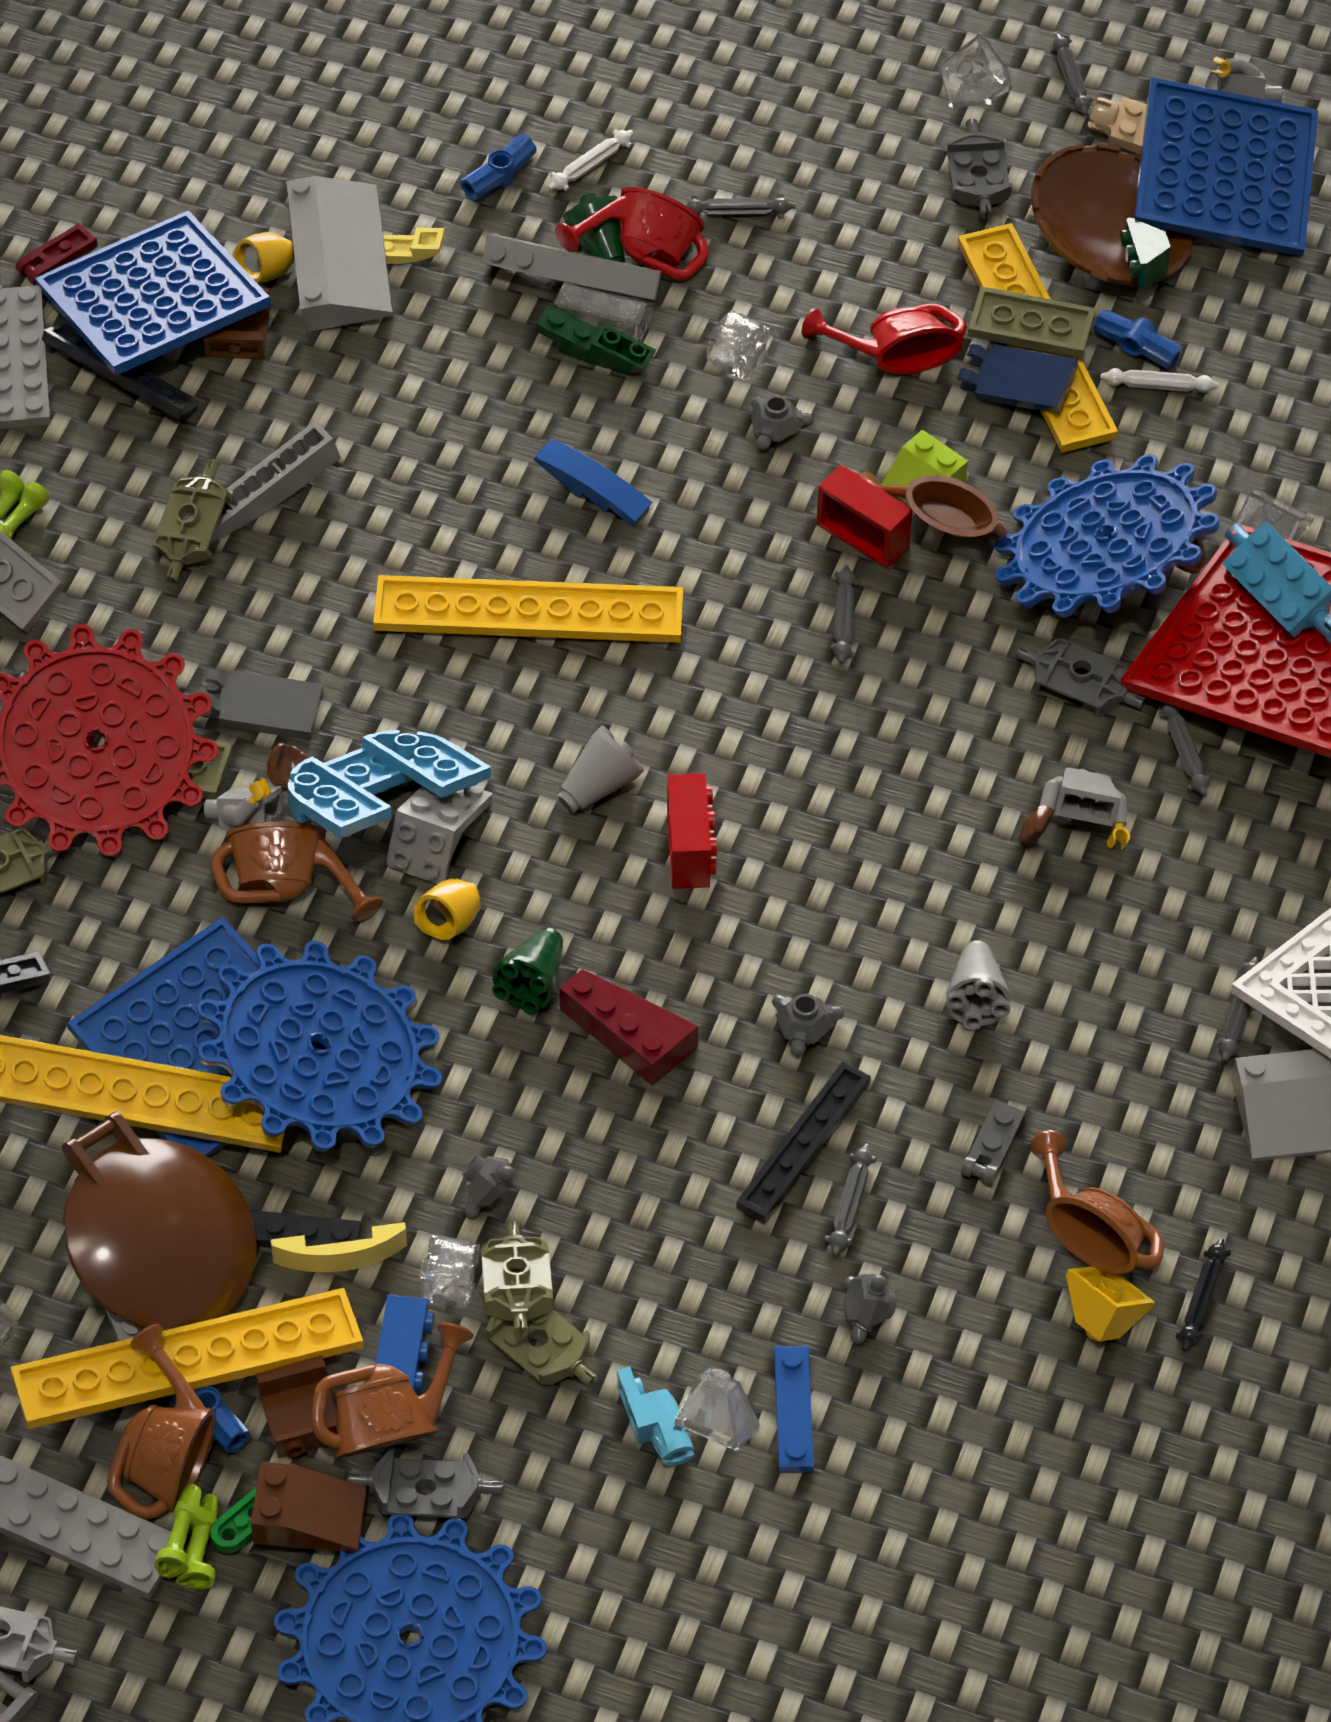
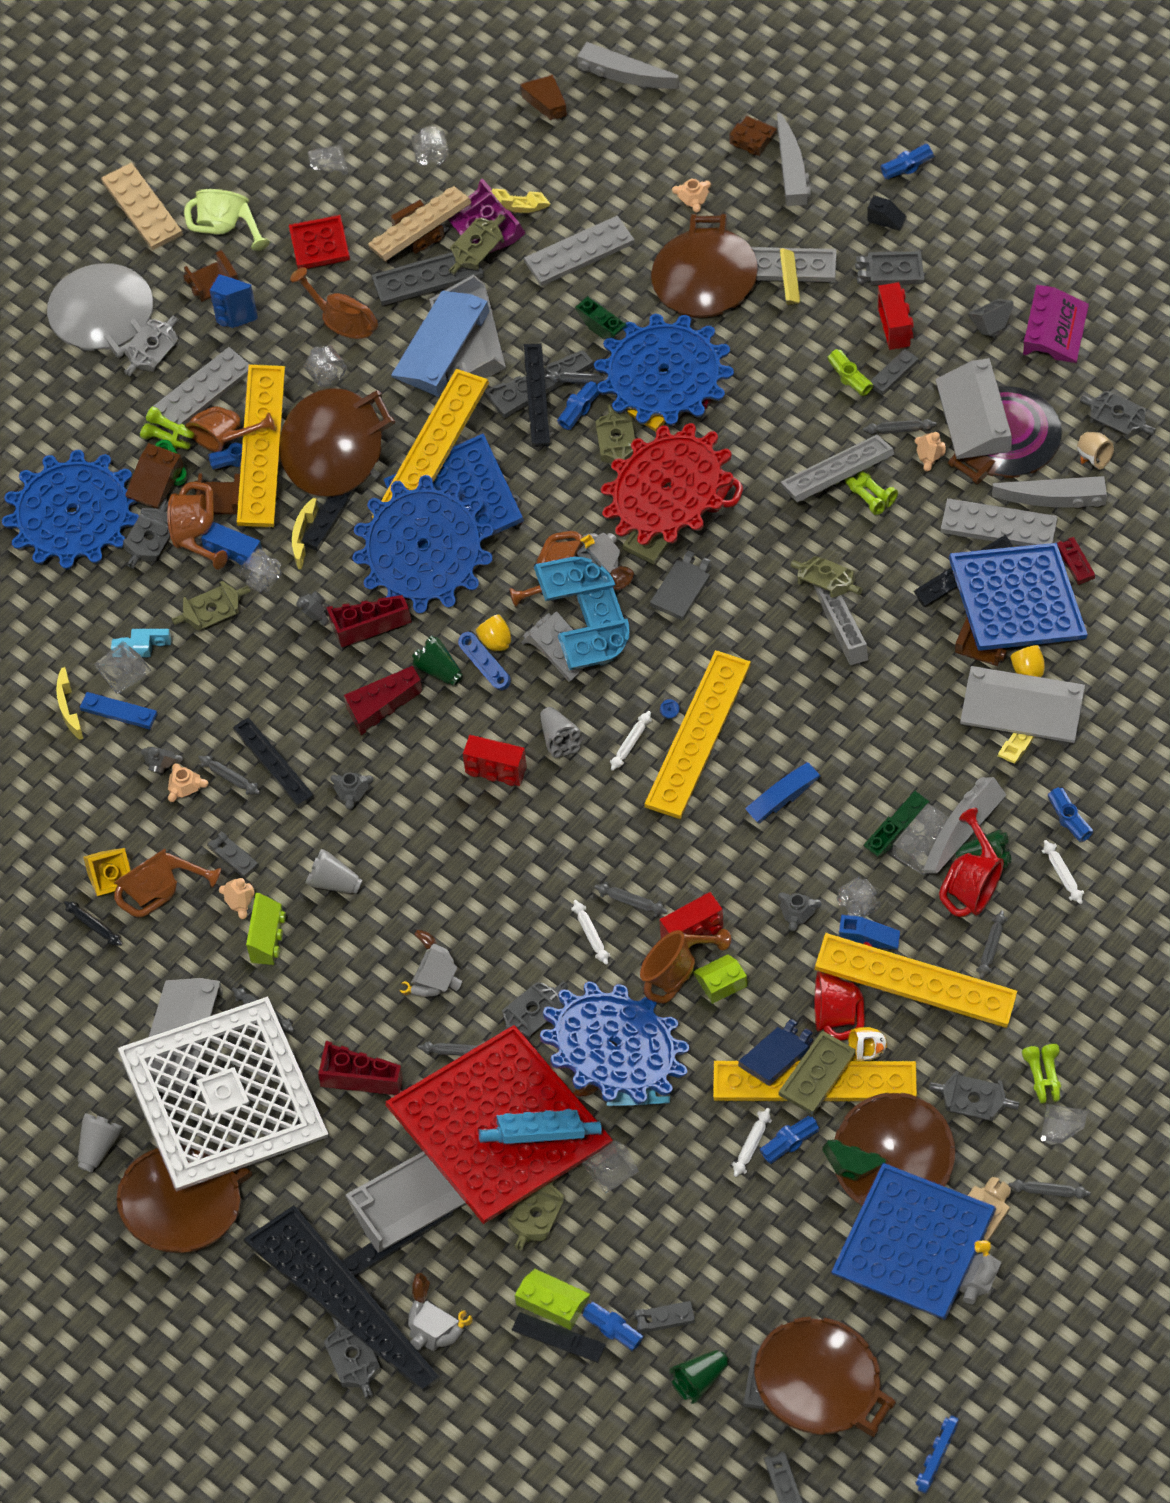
camera: 115 degrees right, 5 degrees up
olive plate [481,1222,553,1337] -> none
none -> light yellow slope [57,667,83,739]
none -> light nougat rock [168,763,208,802]
none -> light nougat rock [219,878,255,919]
none -> lime slope [246,893,286,965]
none -> dark red wedge [318,1040,403,1095]
none -> dark red wedge [326,595,412,648]
none -> blue plate [458,632,511,690]
none -> white wheel [571,900,610,965]
none -> white wheel [610,711,652,771]
none -> blue tile [660,699,679,719]
none -> yellow plate [814,933,1017,1028]
none -> blue slope [839,915,900,950]
none -> piece [848,1027,887,1061]
none -> lime piece [1021,1044,1061,1103]

